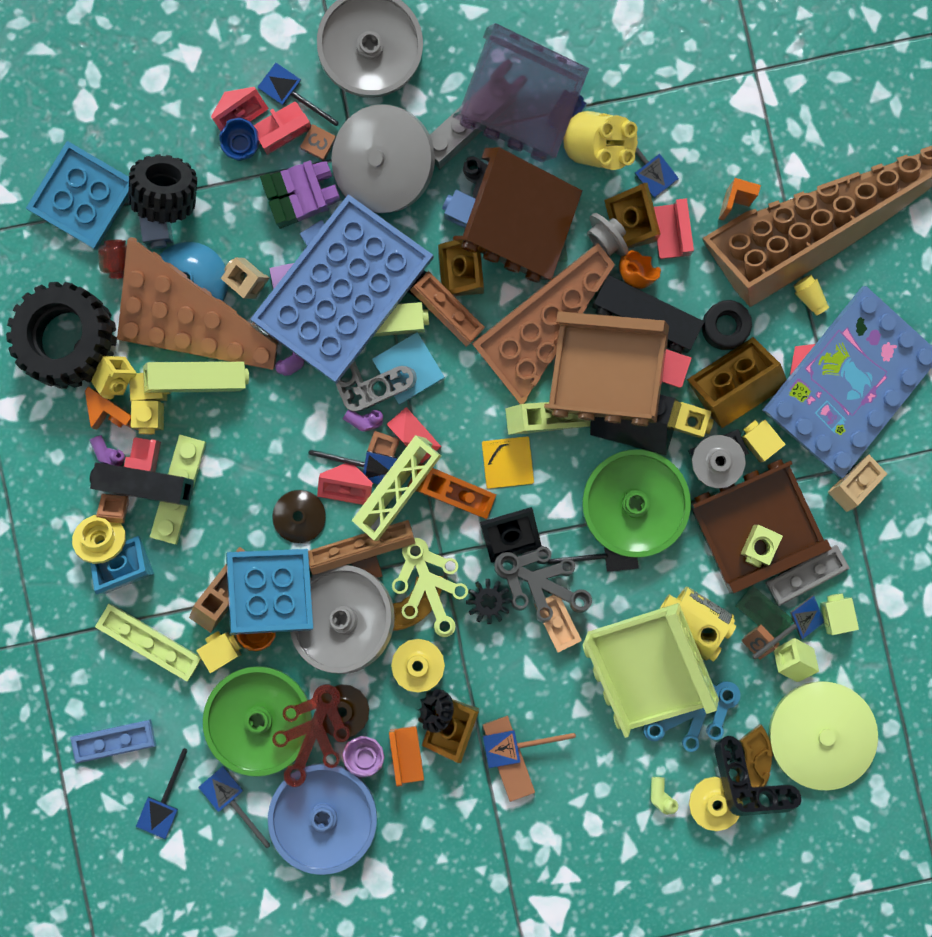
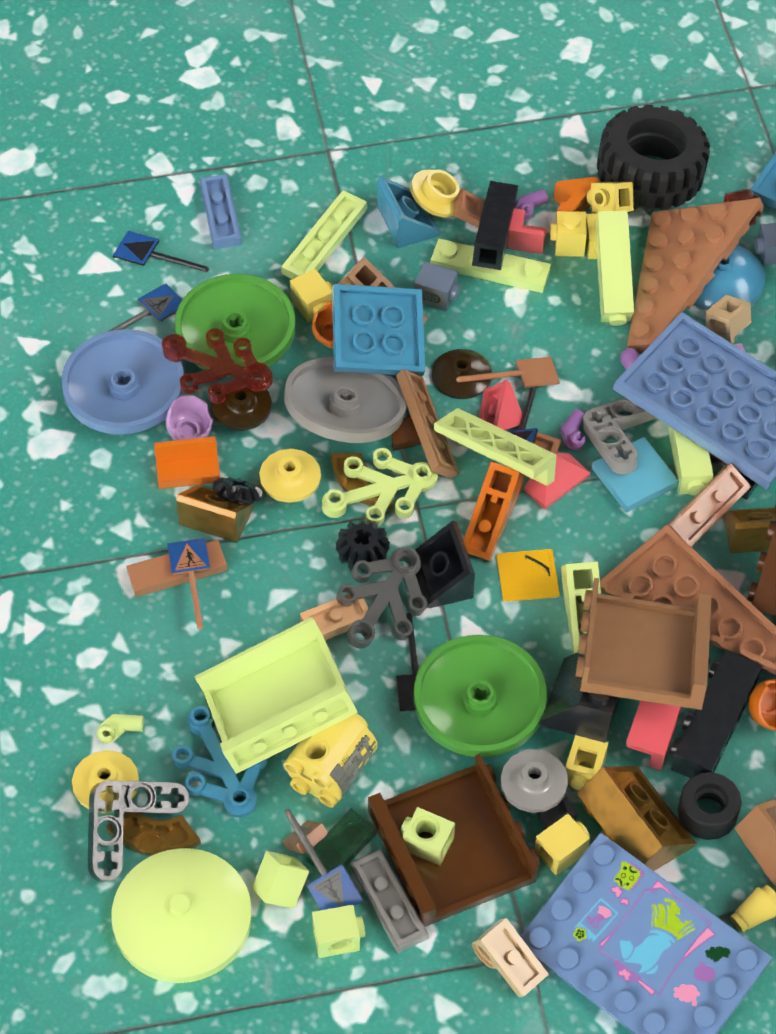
camera: 90 degrees right, 30 degrees down
none -> sand blue brick [414,262,461,311]
none -> nougat piece [456,357,560,388]

